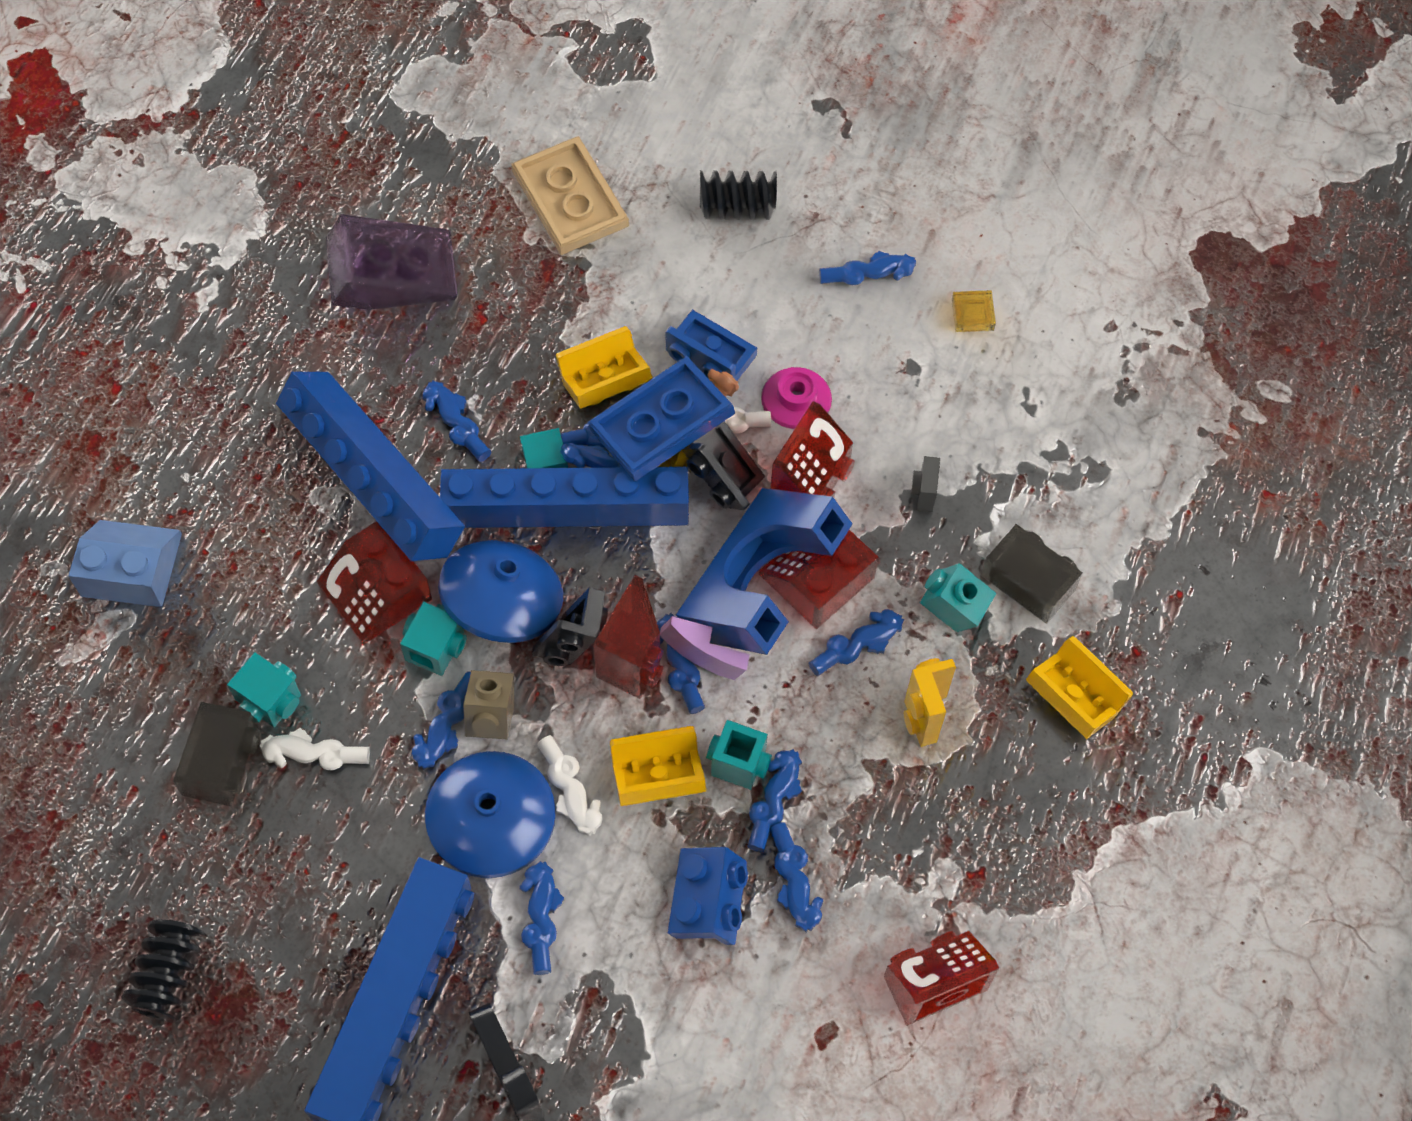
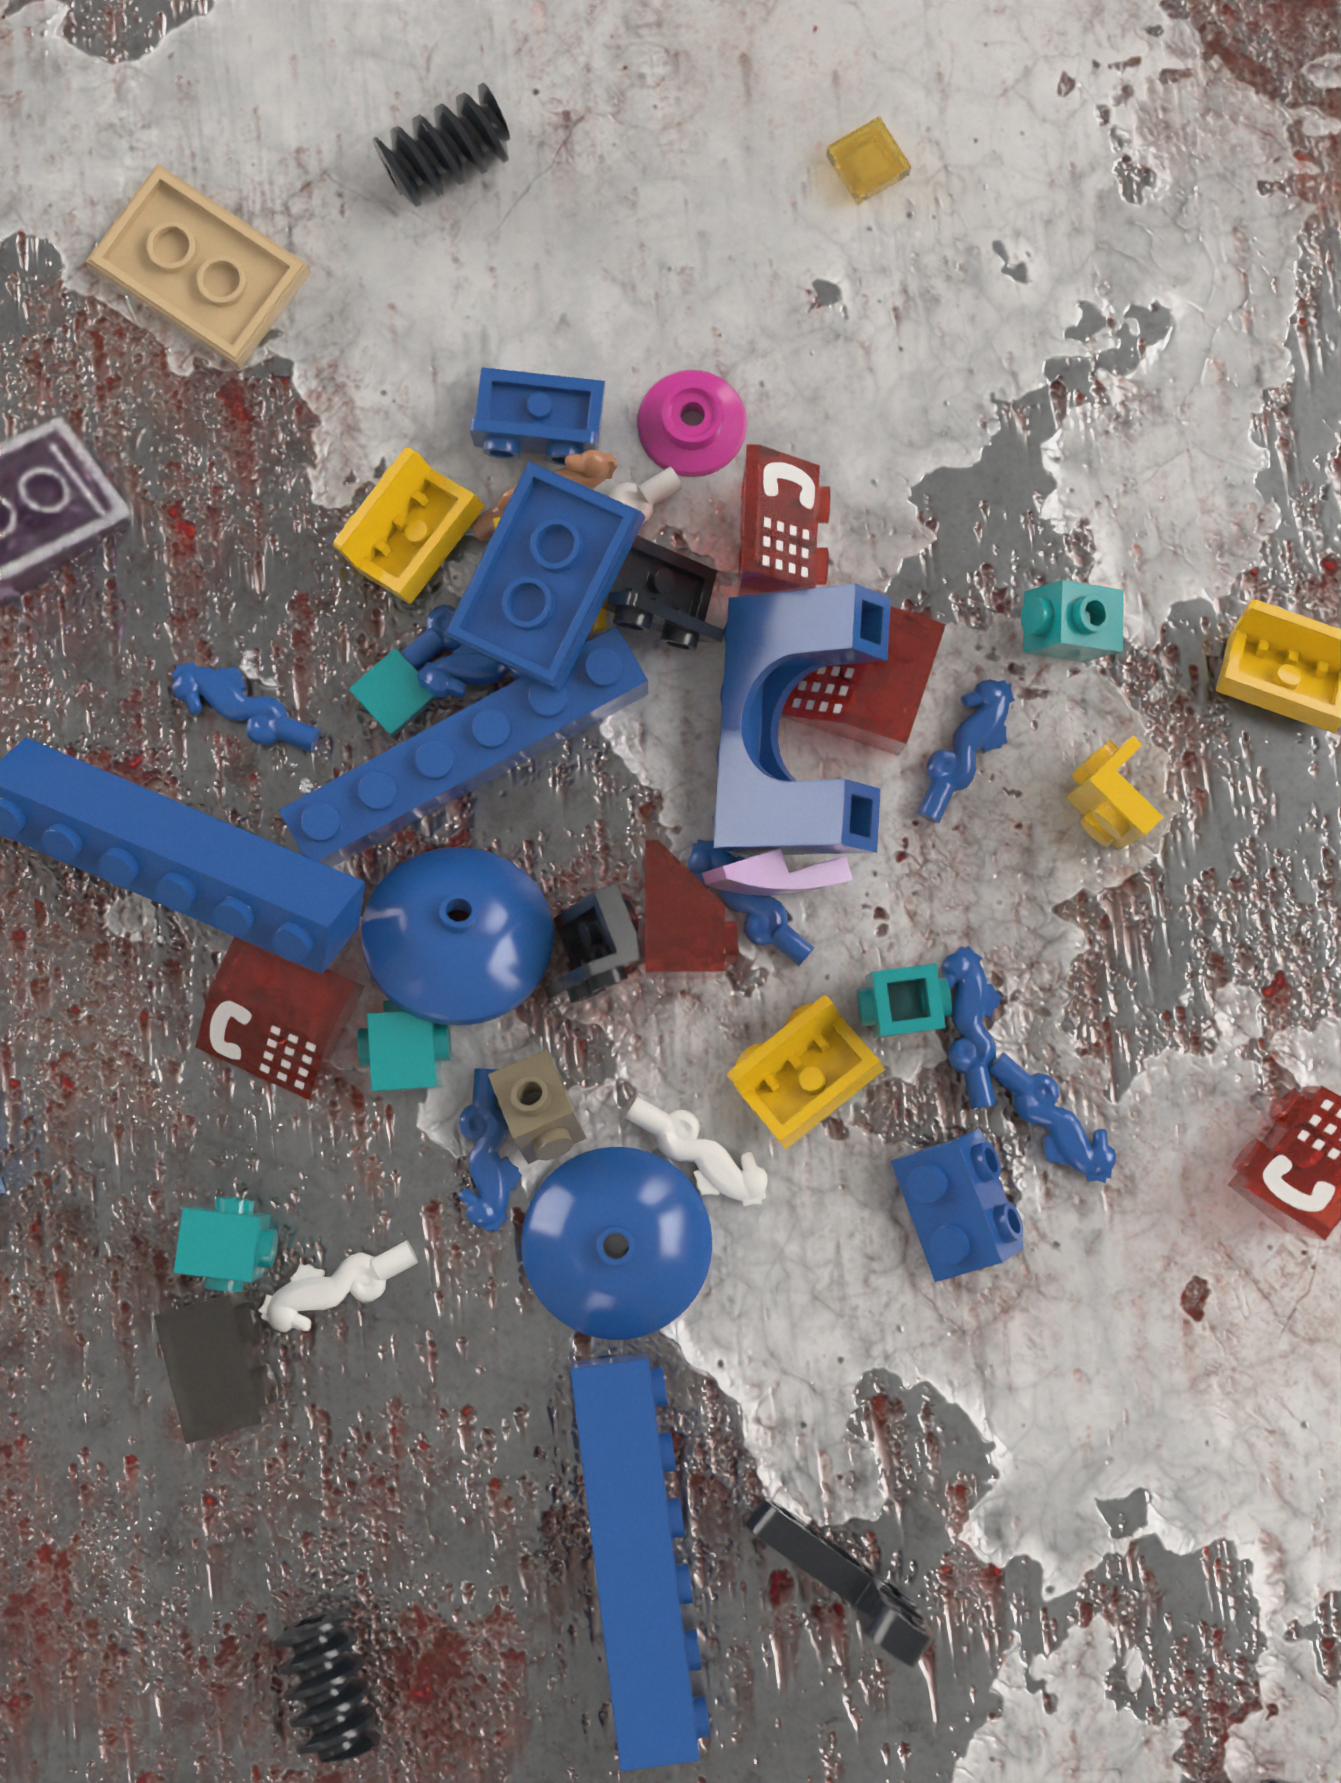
camera: 30 degrees left, 20 degrees up
blue animal [519,861,564,975] -> none
blue animal [819,251,916,285] -> none
dark grey plate [911,456,940,512] -> none
clear smoke brick [981,524,1083,624] -> none

